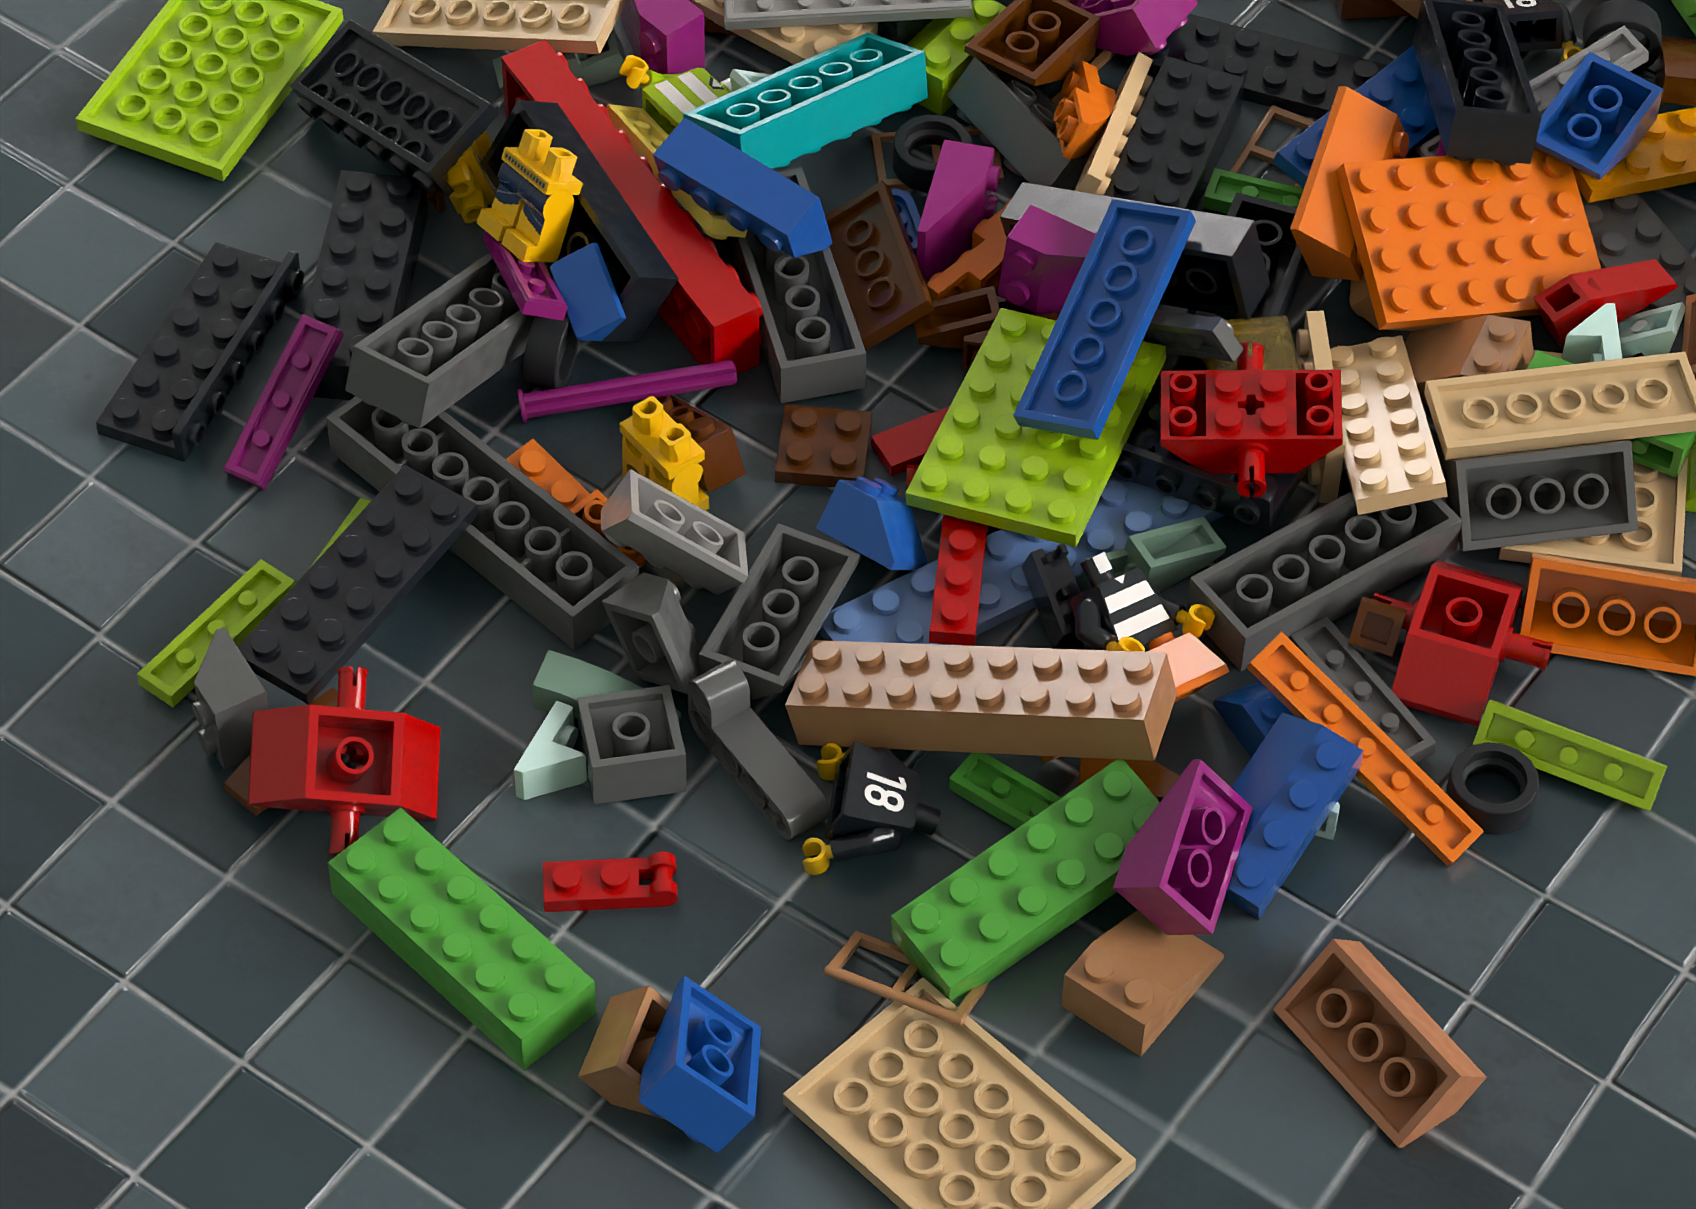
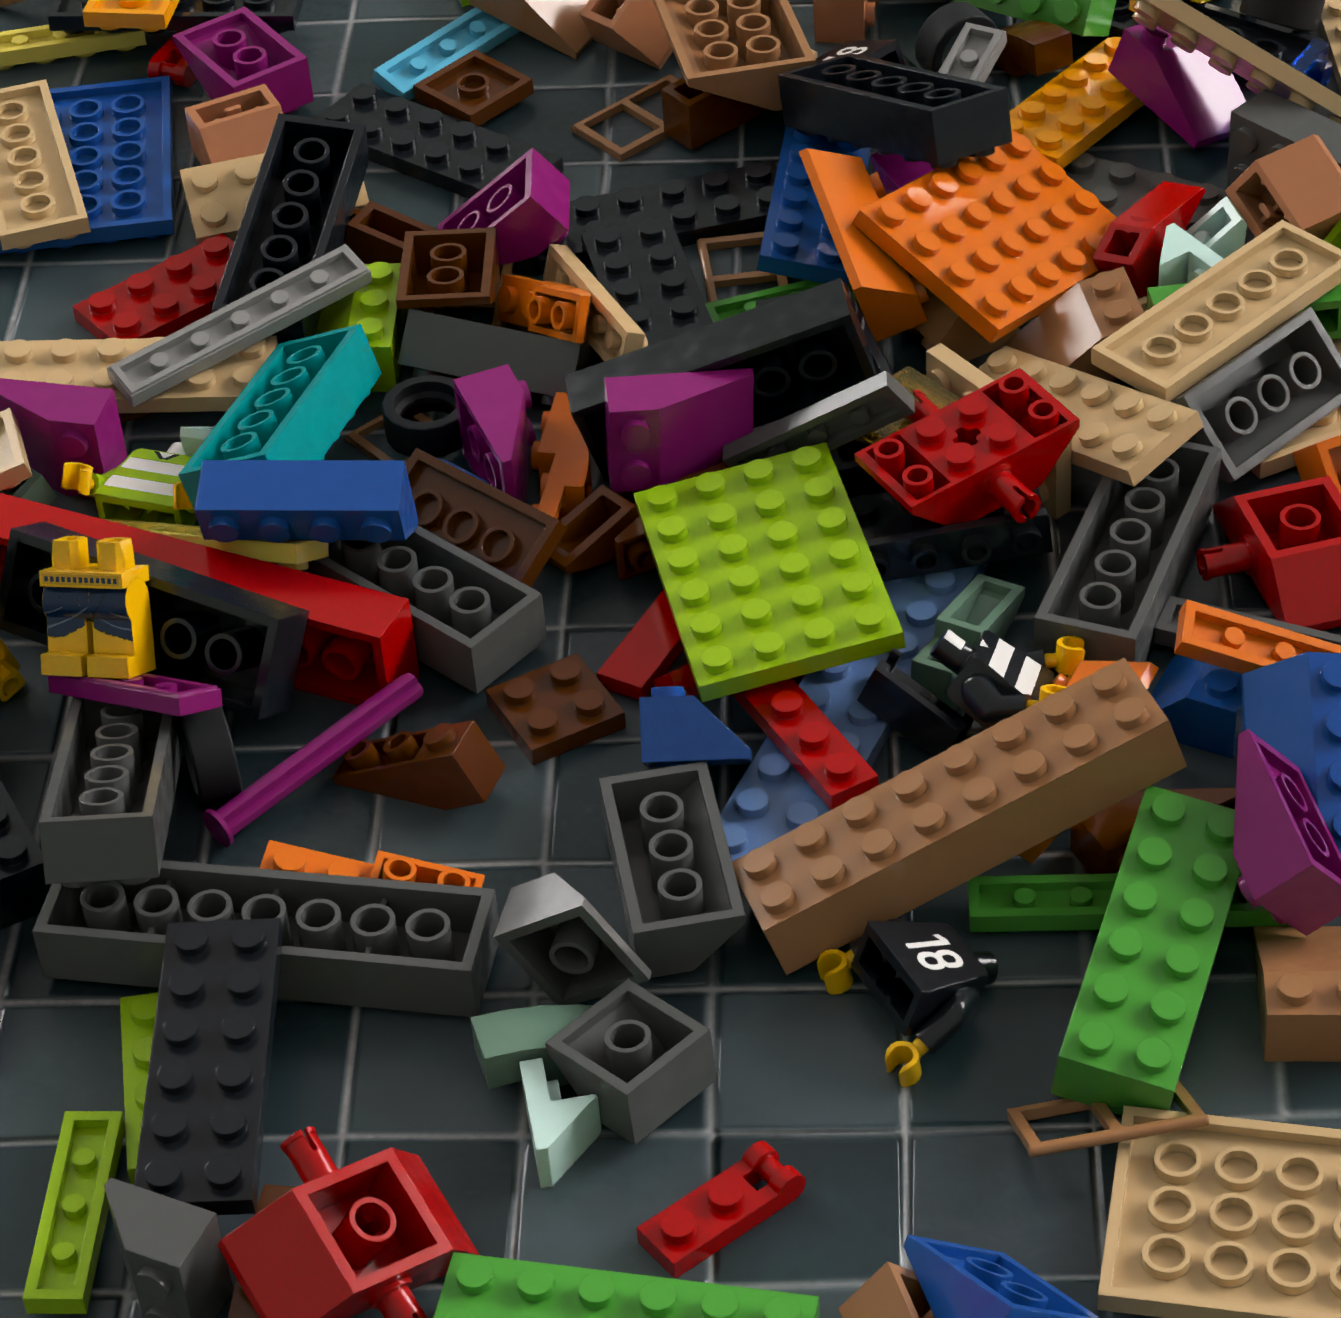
camera: 30 degrees left, 10 degrees down
blue slope [550,243,626,341] -> none
light grey slope [601,469,748,595] -> none
yellow hips [620,396,709,511] -> none
dark grey beam [688,659,830,840] -> none
blue plate [1013,199,1196,440] -> none
reddish brown plate [1348,597,1407,656] -> none
blue slope [1535,52,1663,180] -> none

